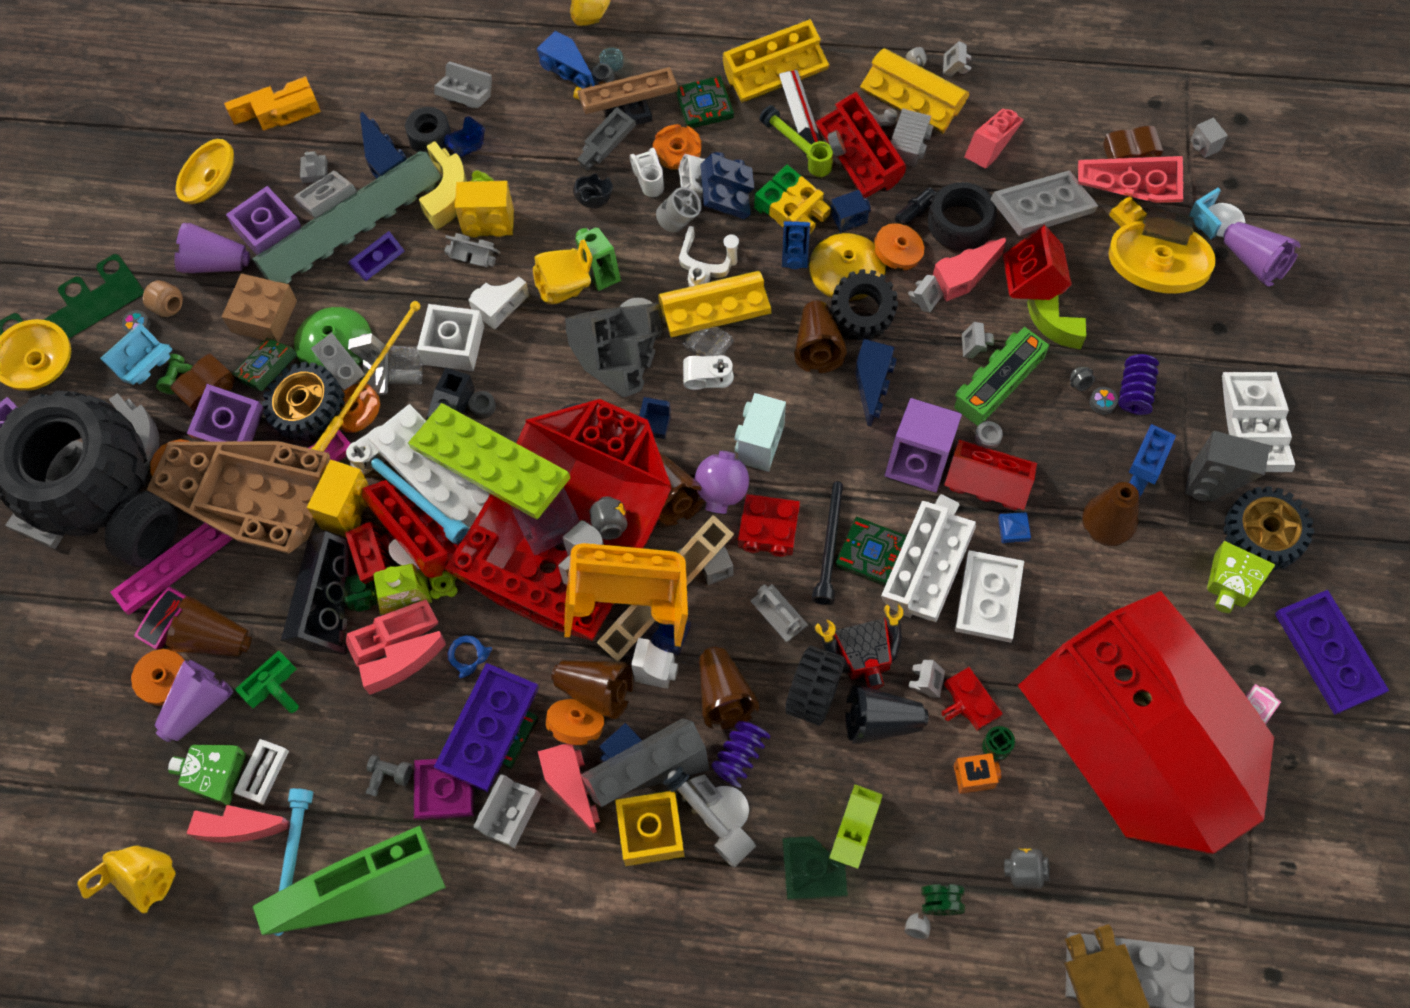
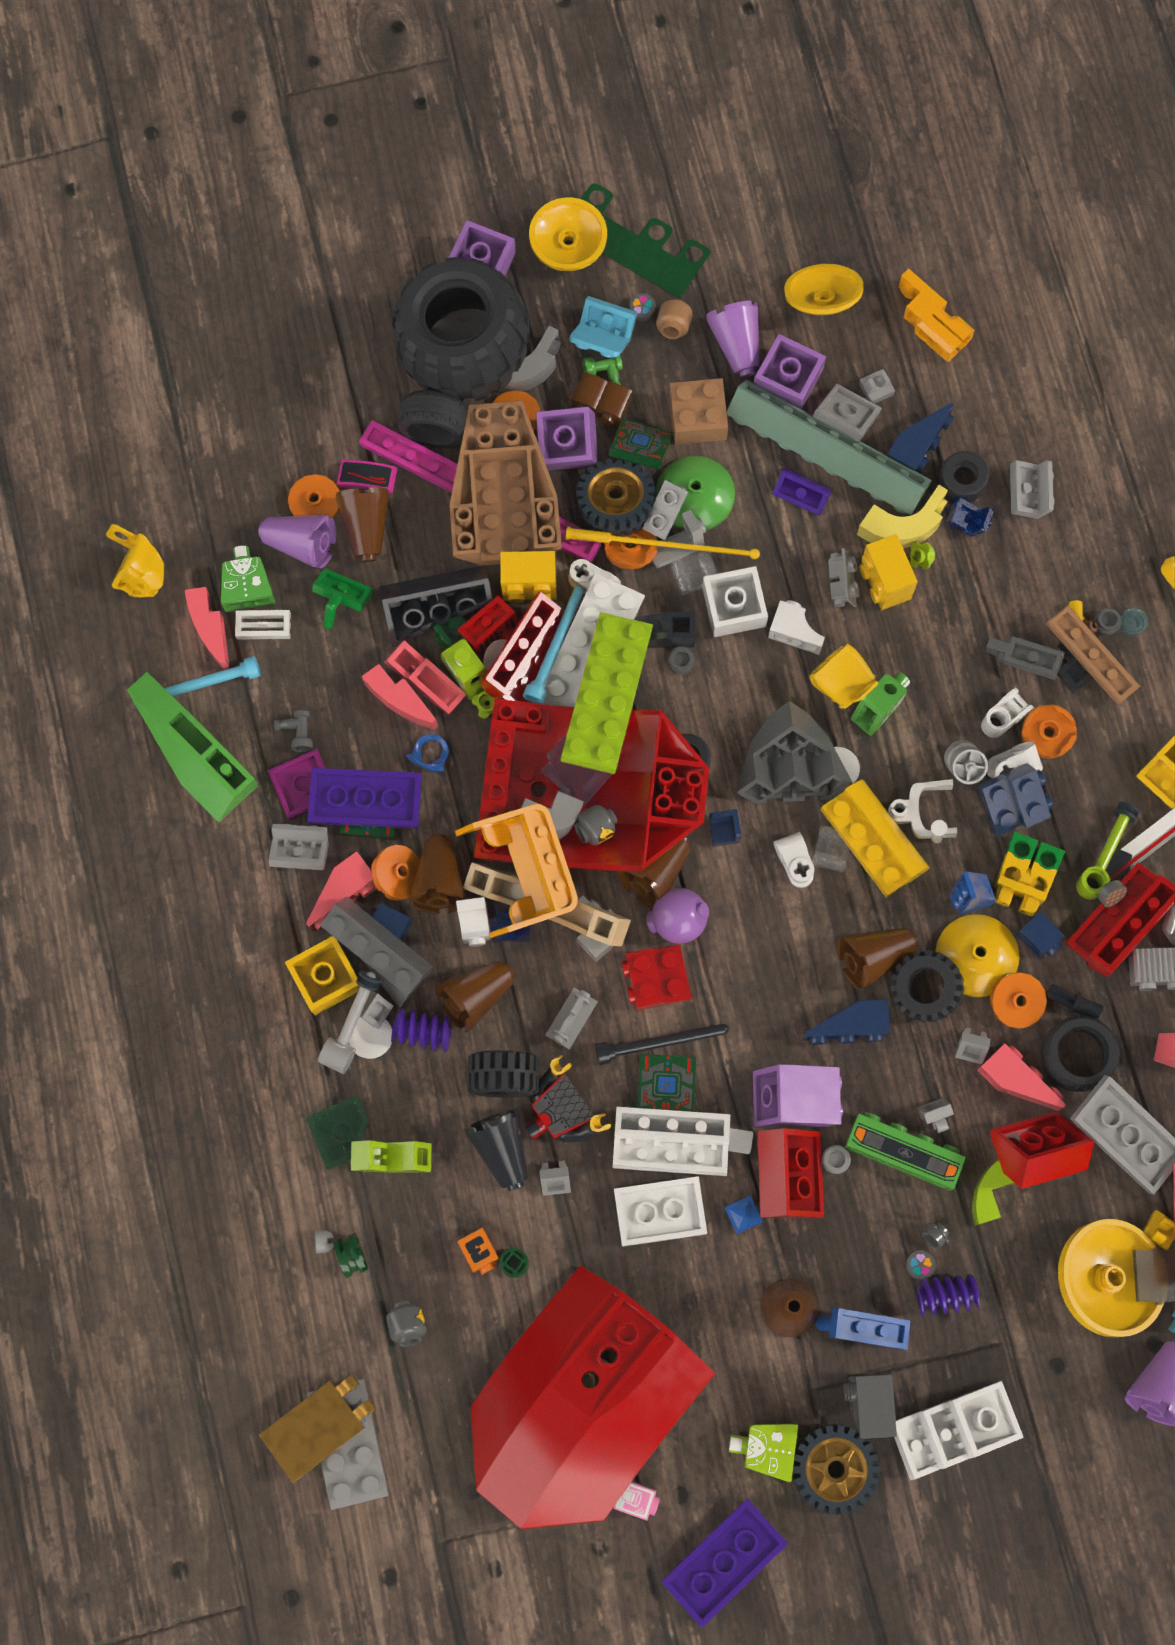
camera: 70 degrees right, 10 degrees up
blue slope [537,31,595,89] -> none
black hair [573,173,613,209] -> none
dark green tile [675,76,734,128] -> none
light aqua brick [735,393,786,472] -> none
red plate [941,667,1003,731] -> none

